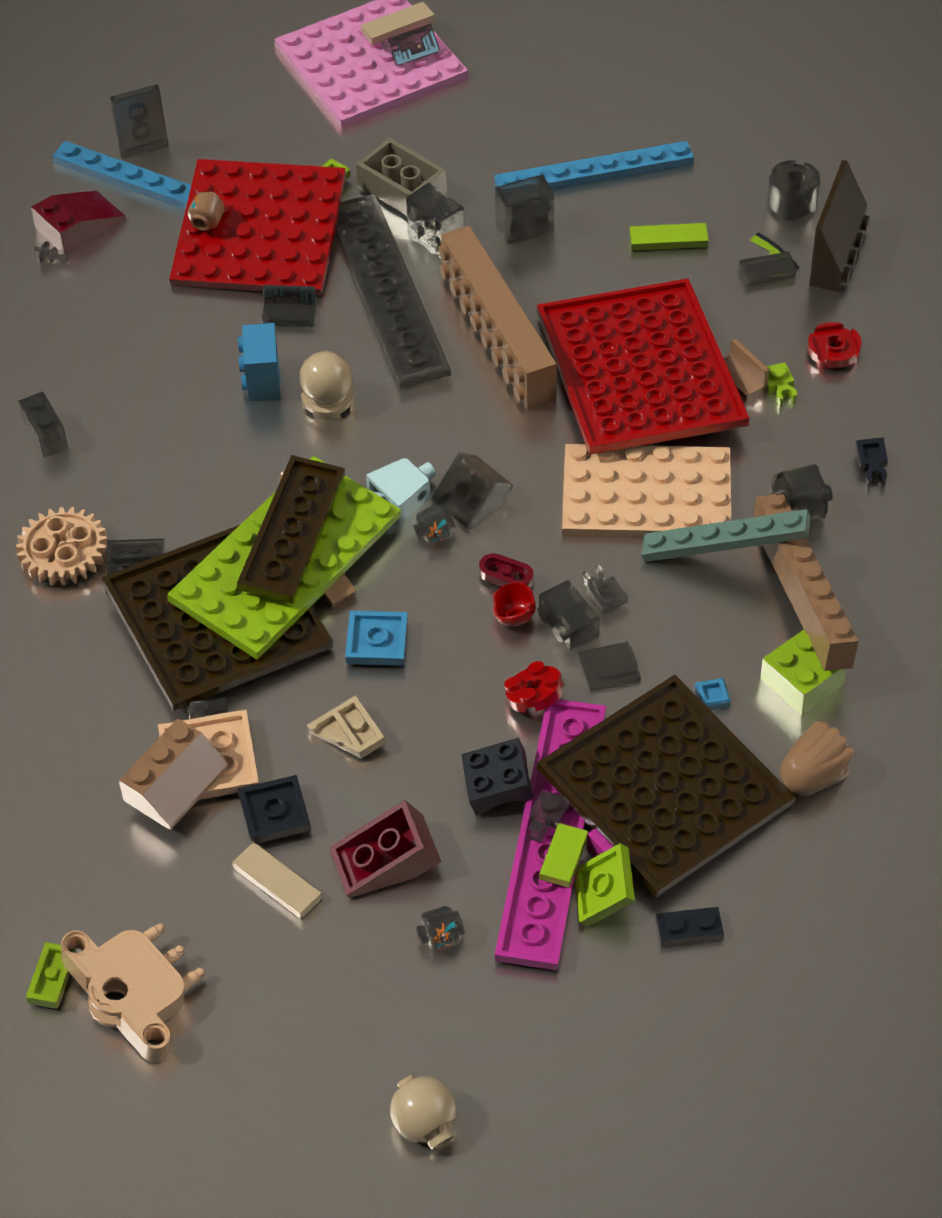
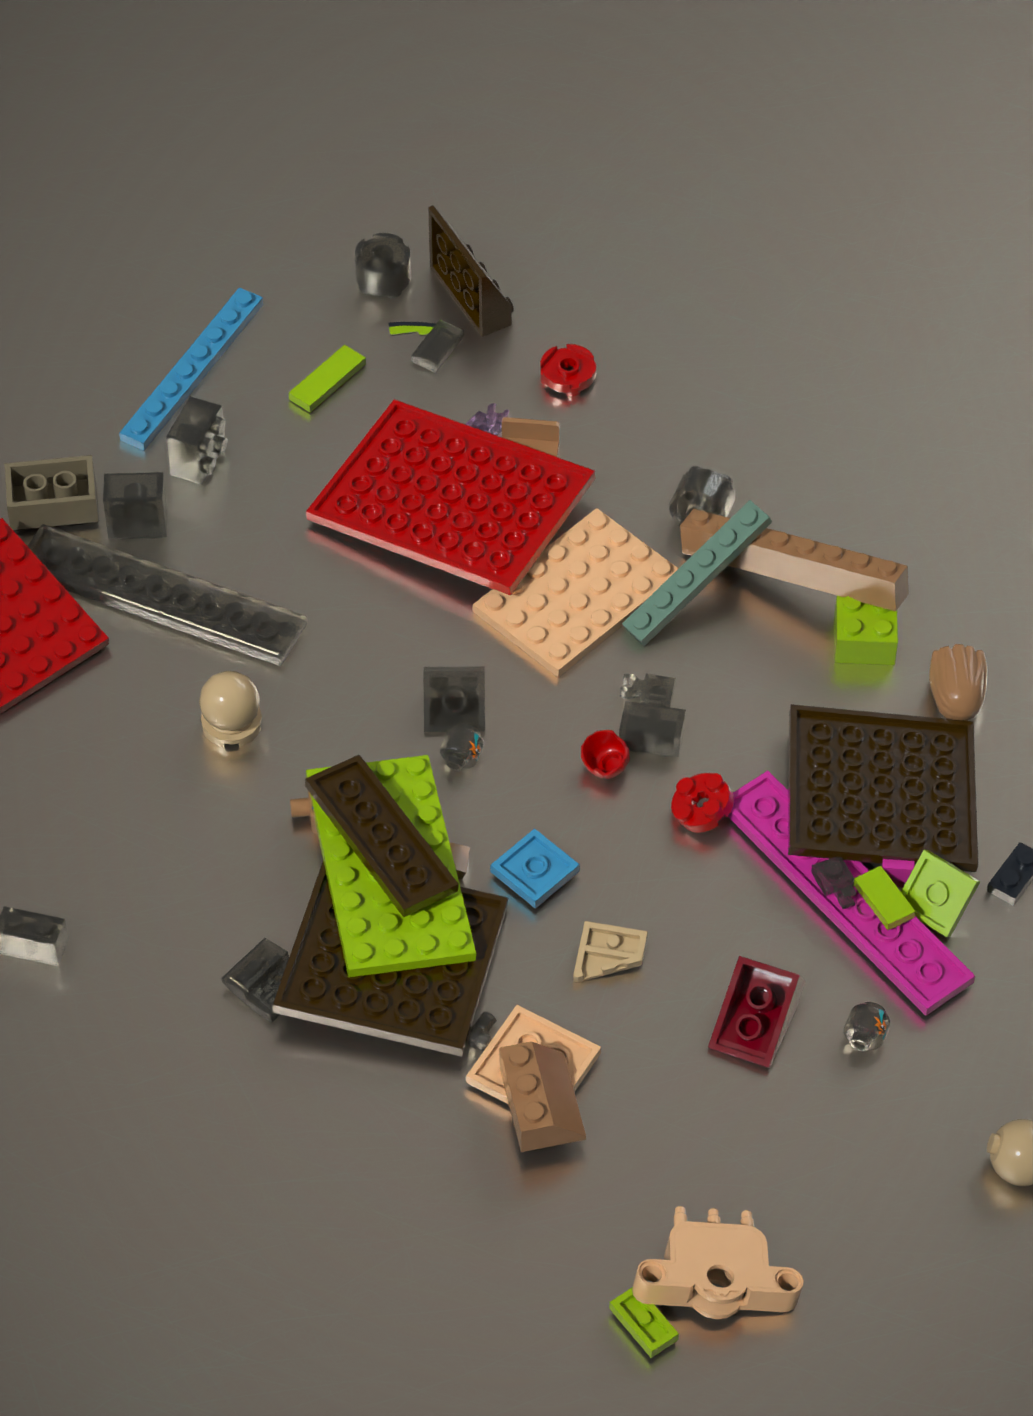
camera: 50 degrees left, 0 degrees up
light nougat gear [16,507,109,586] -> none
tan tile [232,842,322,919] -> none
dark azure brick [238,323,281,401] -> none
black plate [238,775,311,844] -> none
clear smoke panel [262,285,317,327] -> none
light aqua torso [366,458,436,524] -> none
medium nougat brick [438,225,556,410] -> none
black brick [461,737,534,815] -> none
dark red plate [479,553,534,587] -> none
clear smoke piece [578,641,641,692] -> none
dark azure tile [694,678,731,711] -> none
lime plate [766,362,797,406] -> none
black plate [855,437,888,486] -> none
none -> clear purple plate [465,403,509,436]

